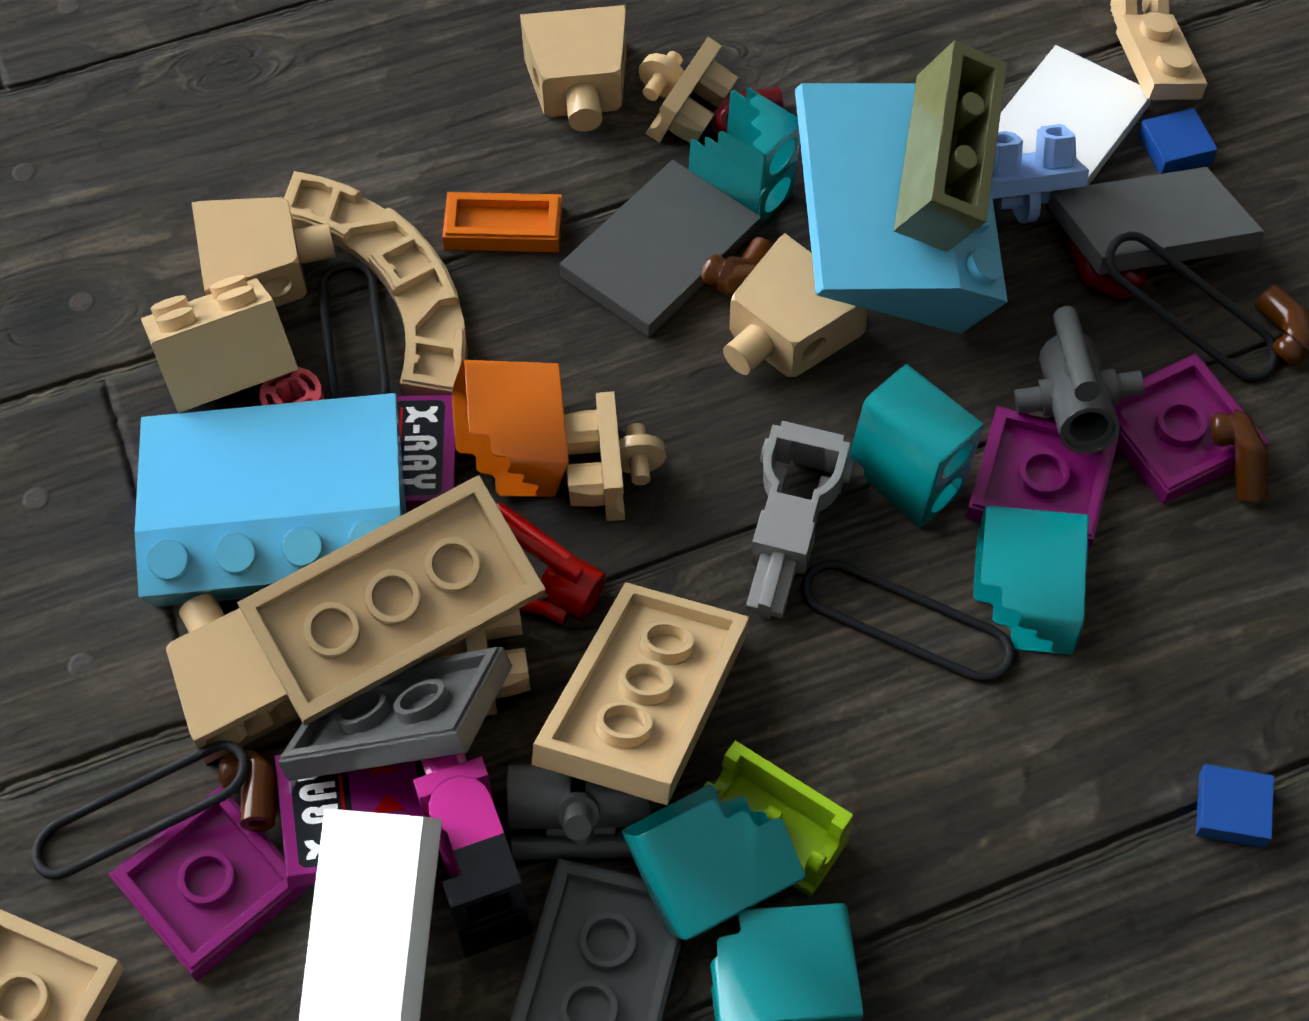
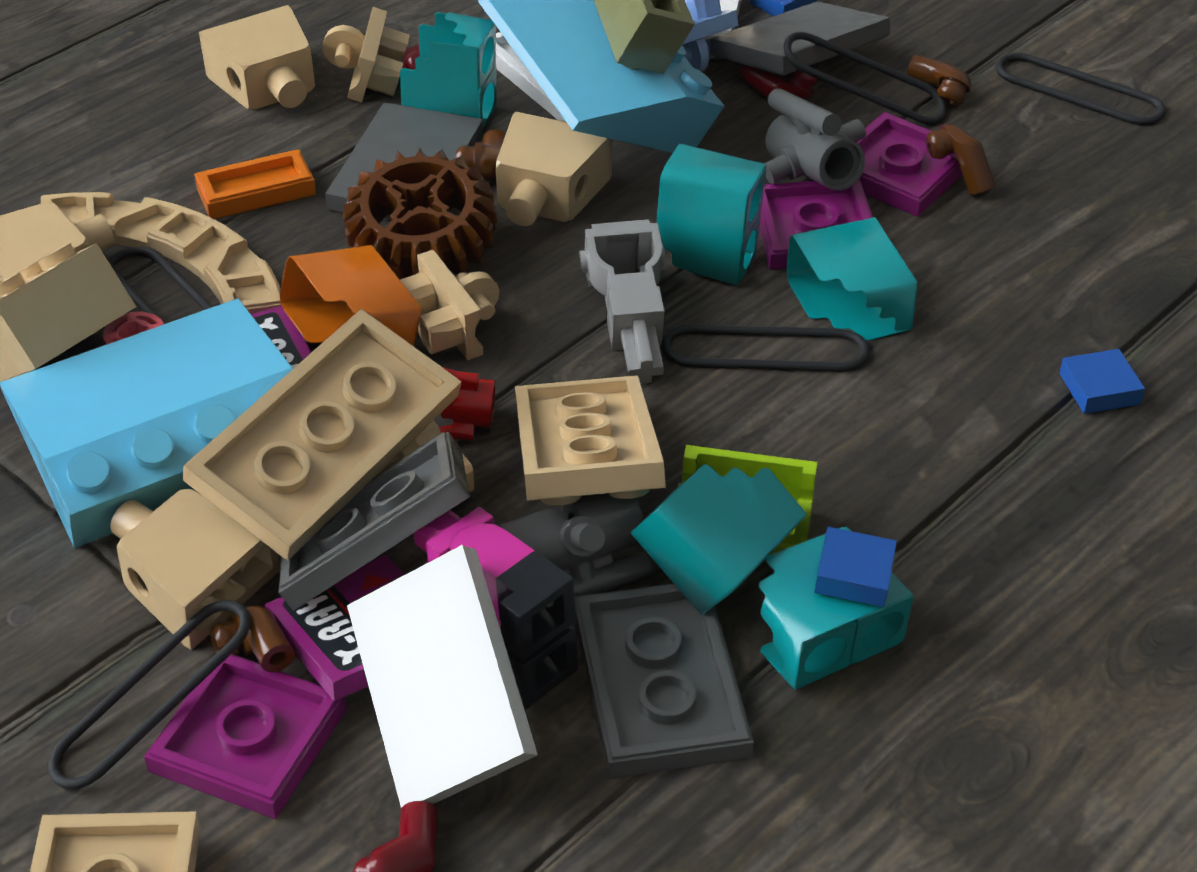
camera: 25 degrees left, 15 degrees down
none -> reddish brown gear [342,148,497,280]
none -> blue tile [814,526,897,607]

